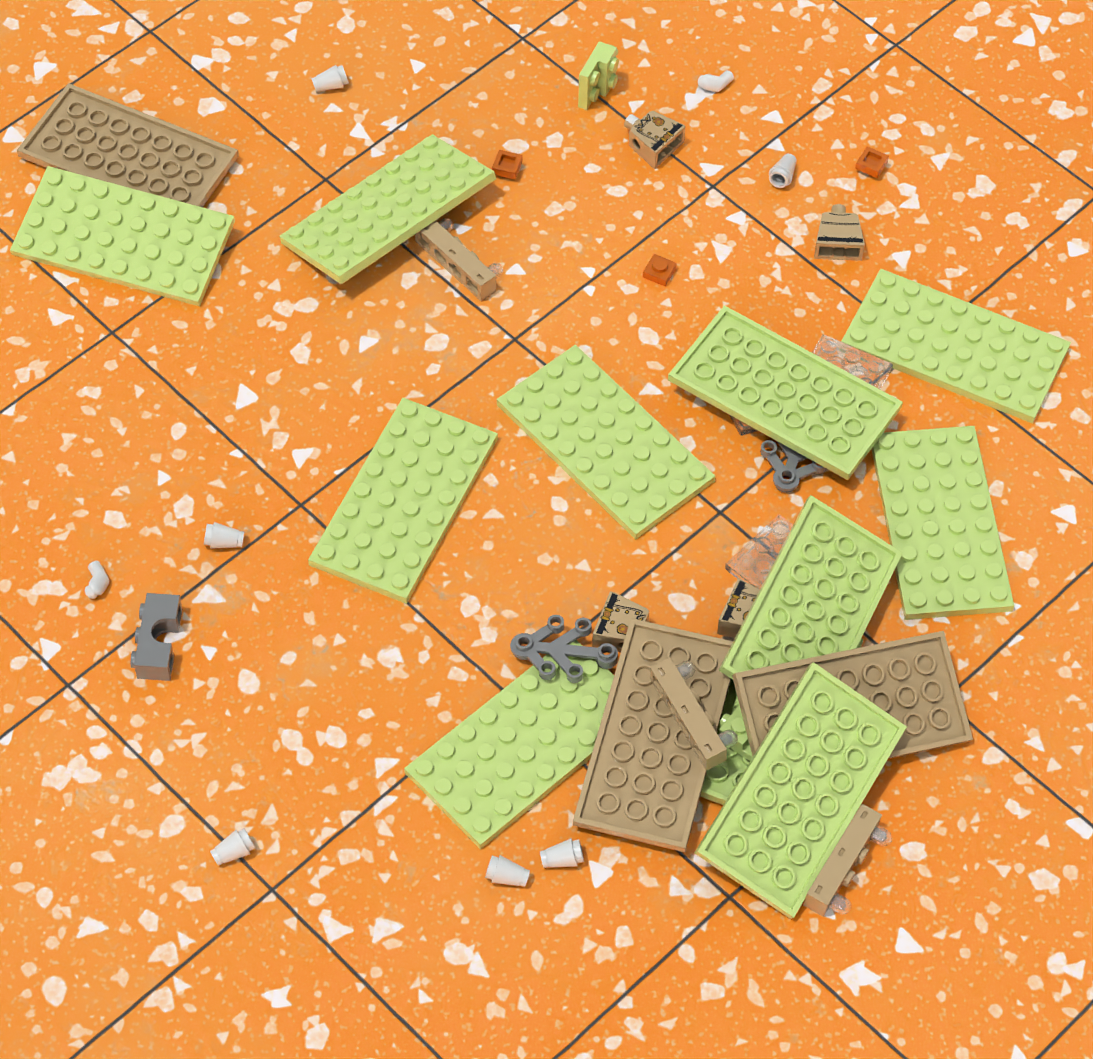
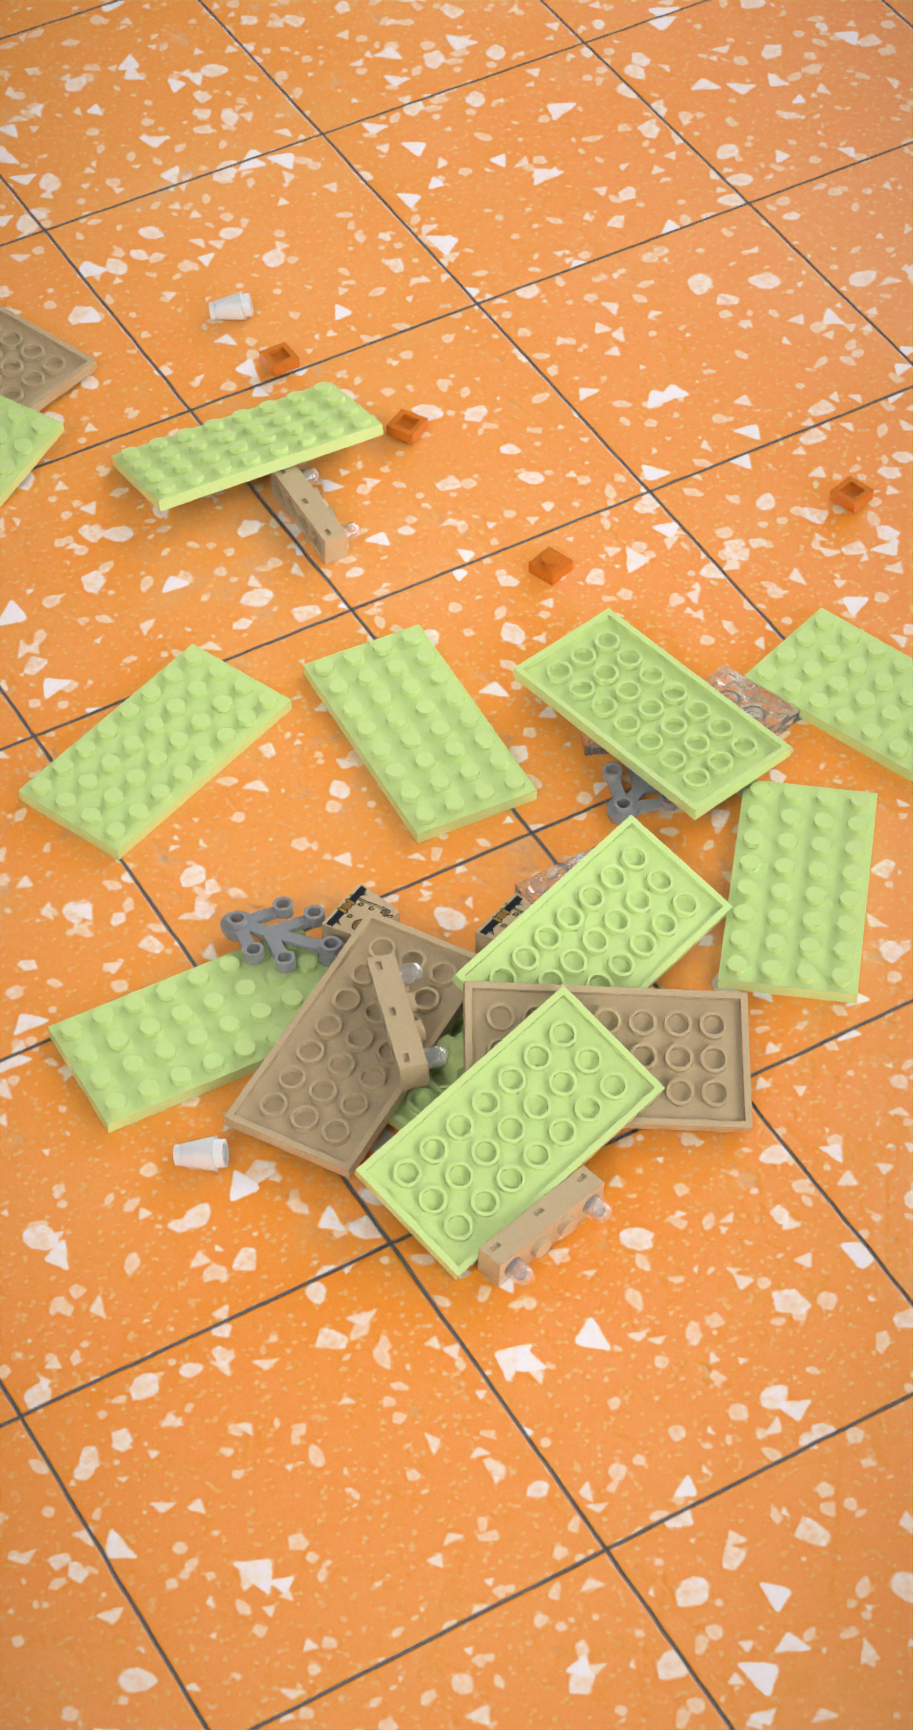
camera: 15 degrees right, 10 degrees down
white cone [485,855,530,887] -> none
yellowish green plate [578,41,619,110] -> none
tan torso [624,111,686,169] -> none
white arm [698,70,734,92] -> none
white cone [769,153,797,188] -> none
tan torso [814,204,865,261] -> none
none -> orange plate [259,342,300,377]

